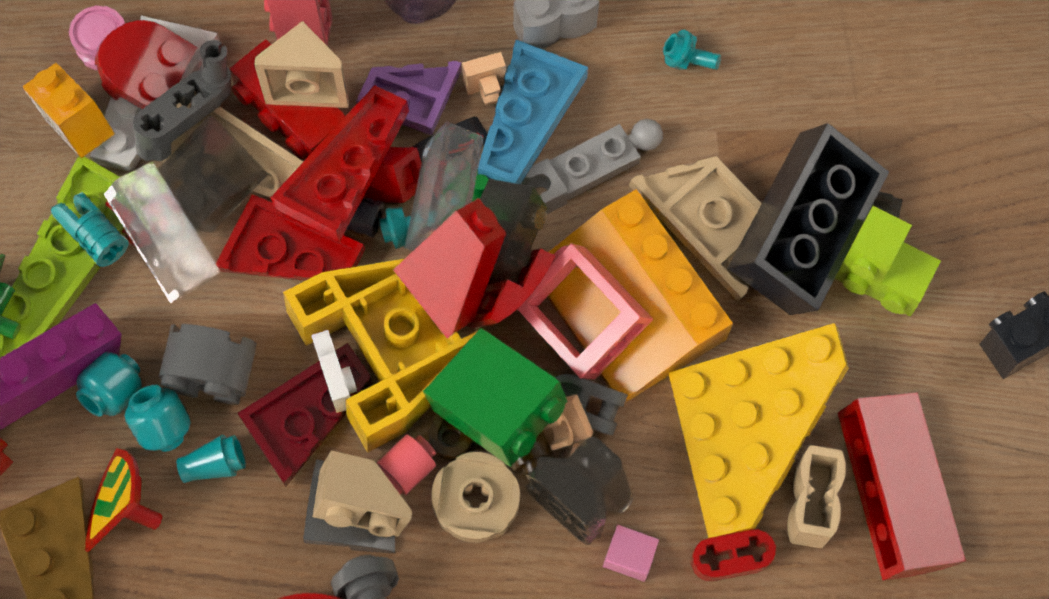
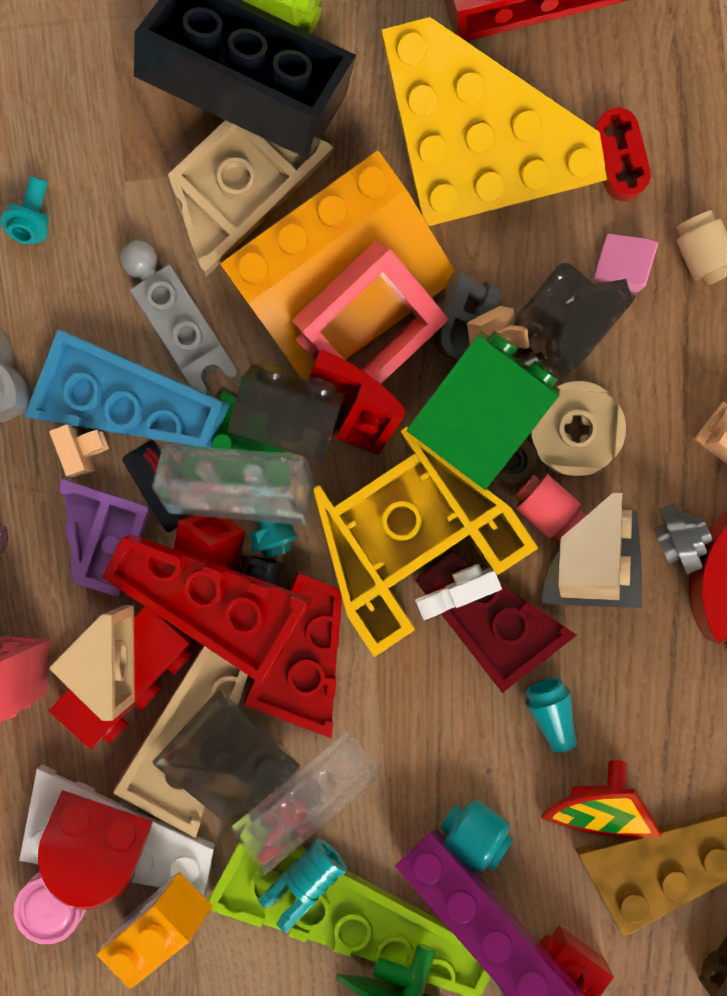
camera: 90 degrees left, 20 degrees up
teal head [125,385,191,452] -> none
dark grey beam [133,40,231,161] -> none
dark grey brick [159,324,257,405] -> none
slope [393,198,506,338] -> none
tan brick [787,445,846,549] -> none

